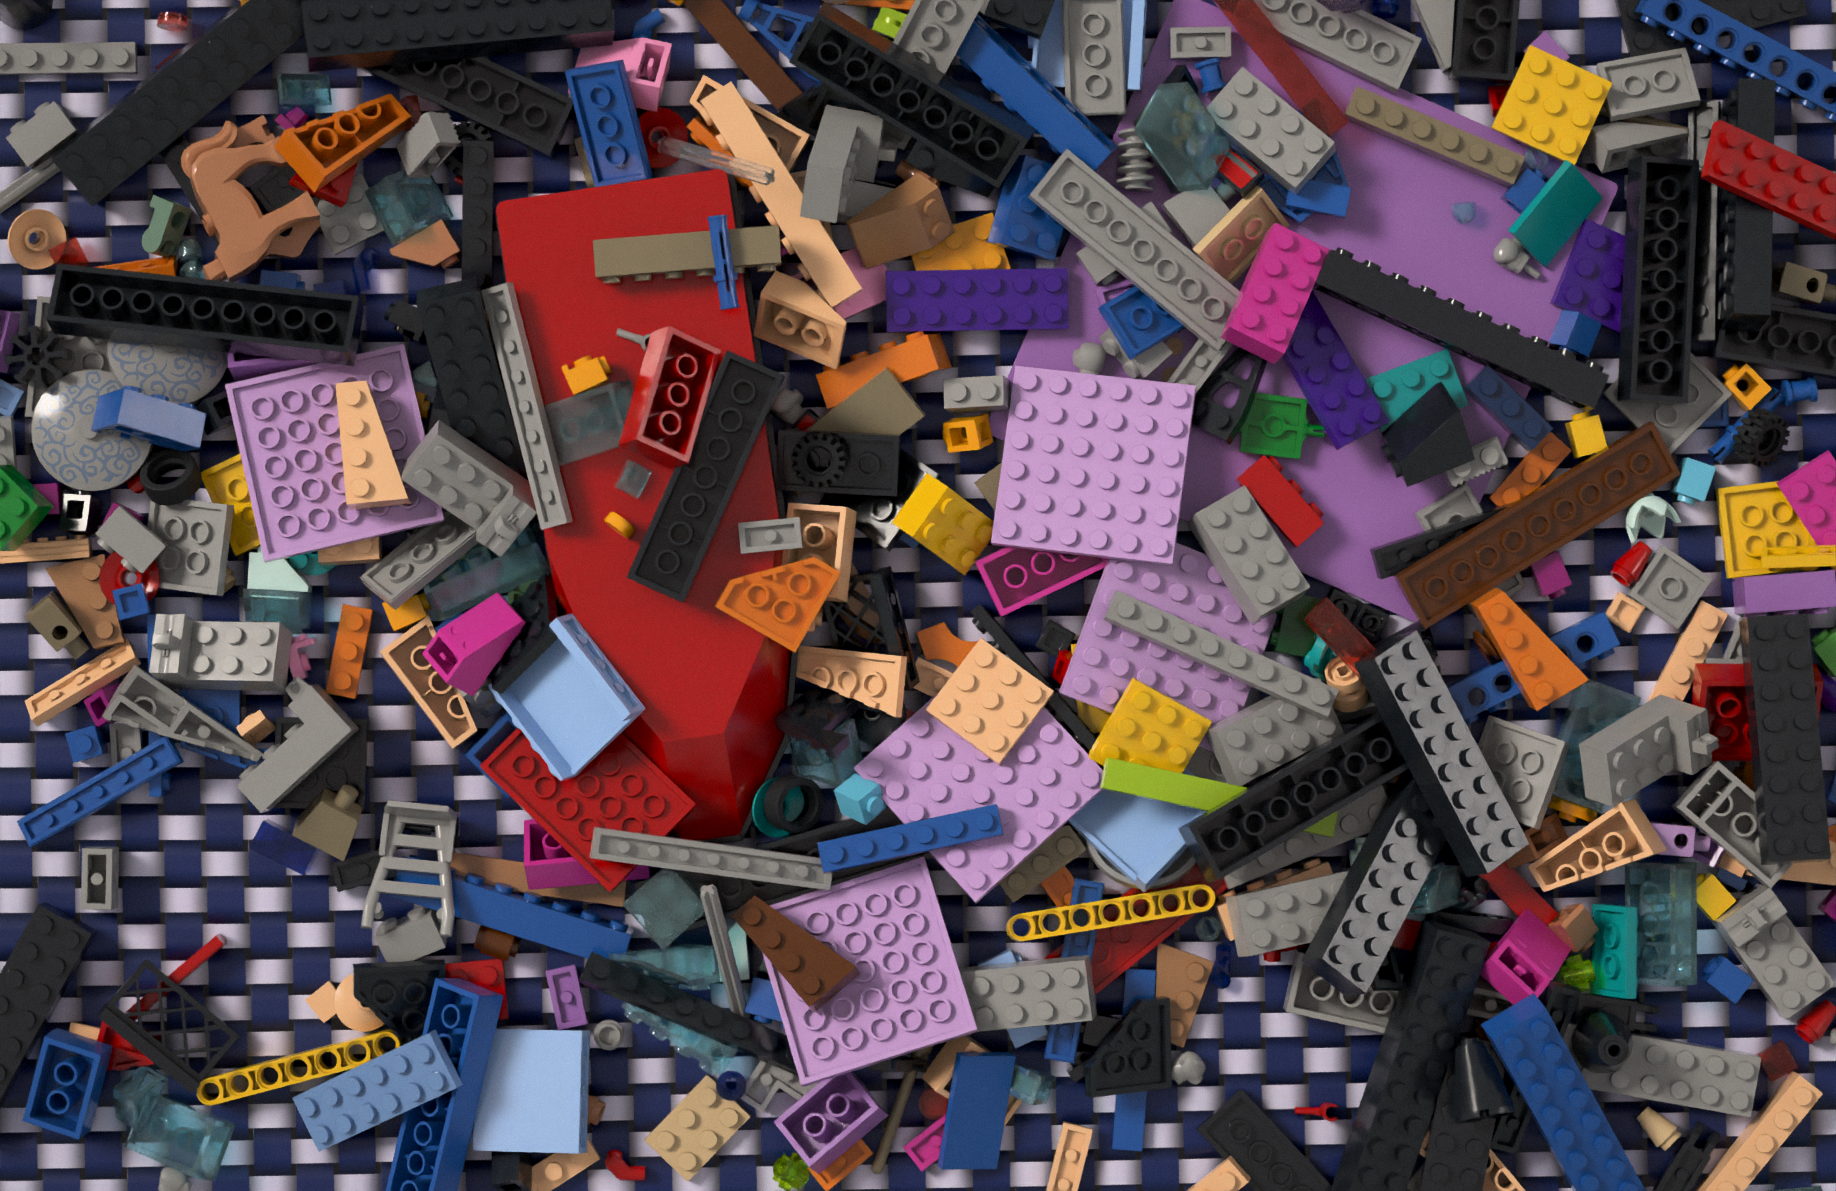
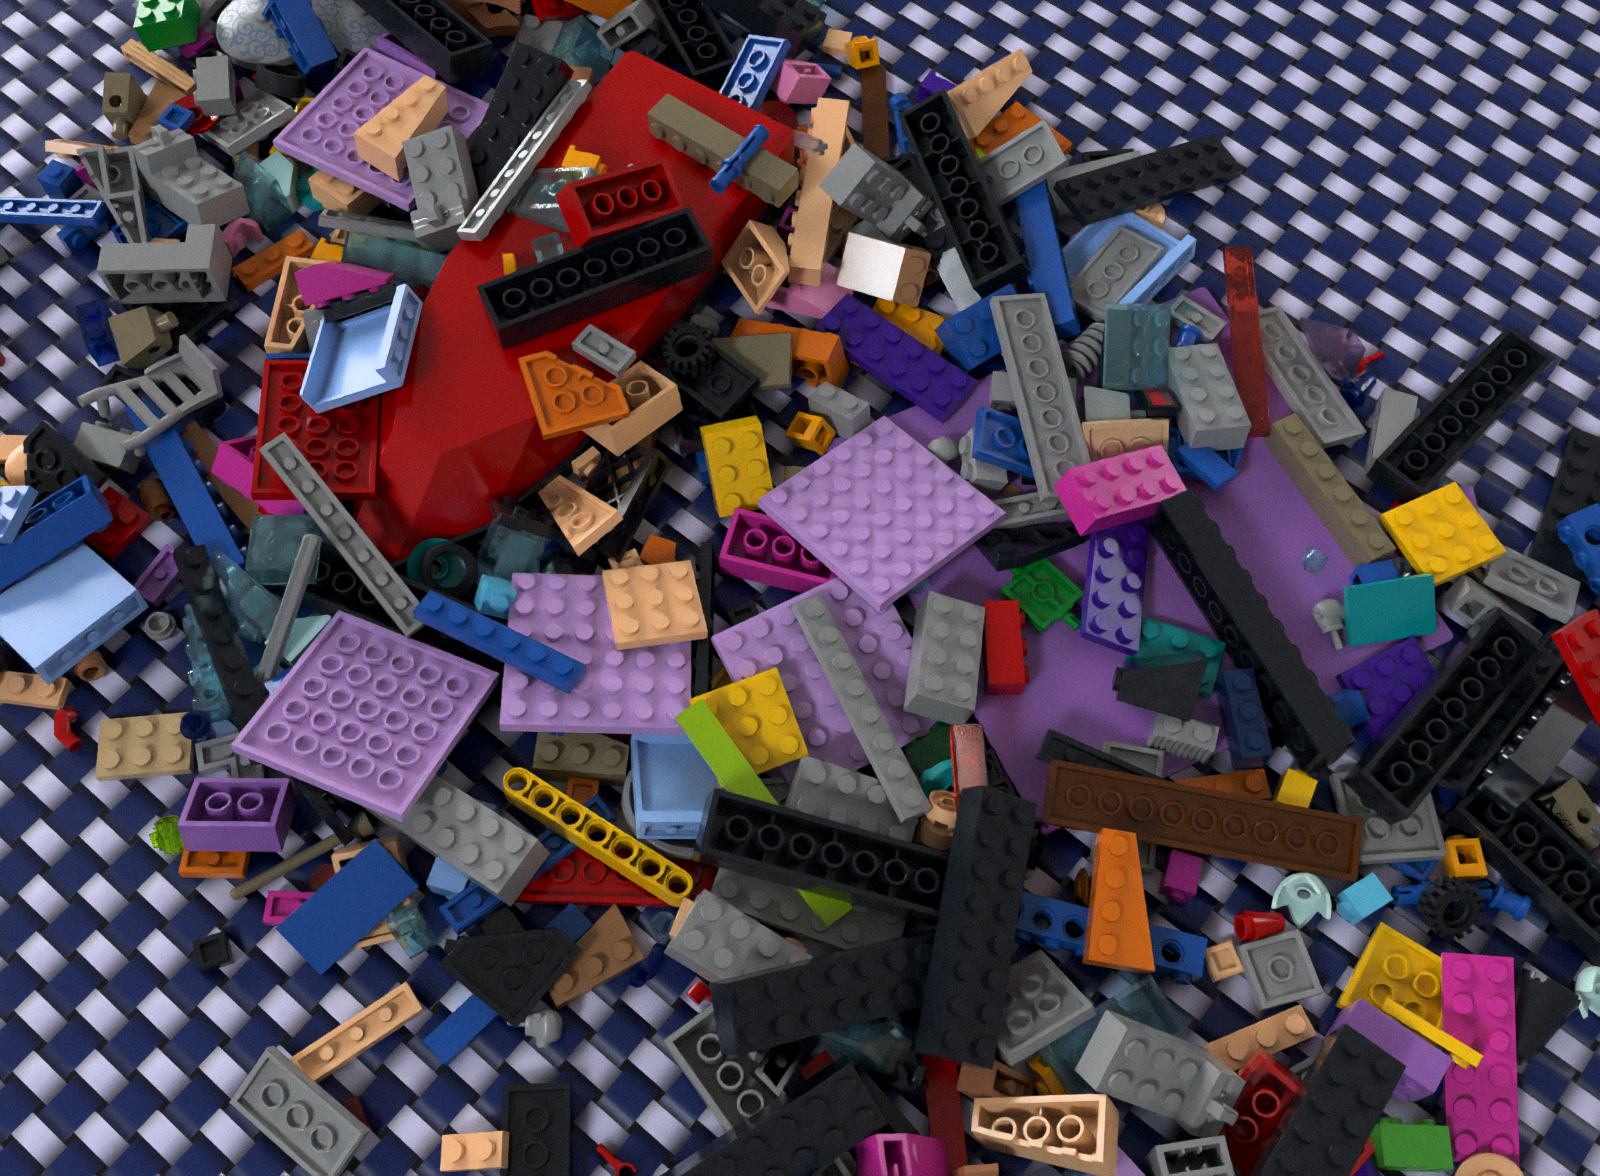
camera: 40 degrees right, 25 degrees down
reddish brown wedge [731,896,860,1013] -> none

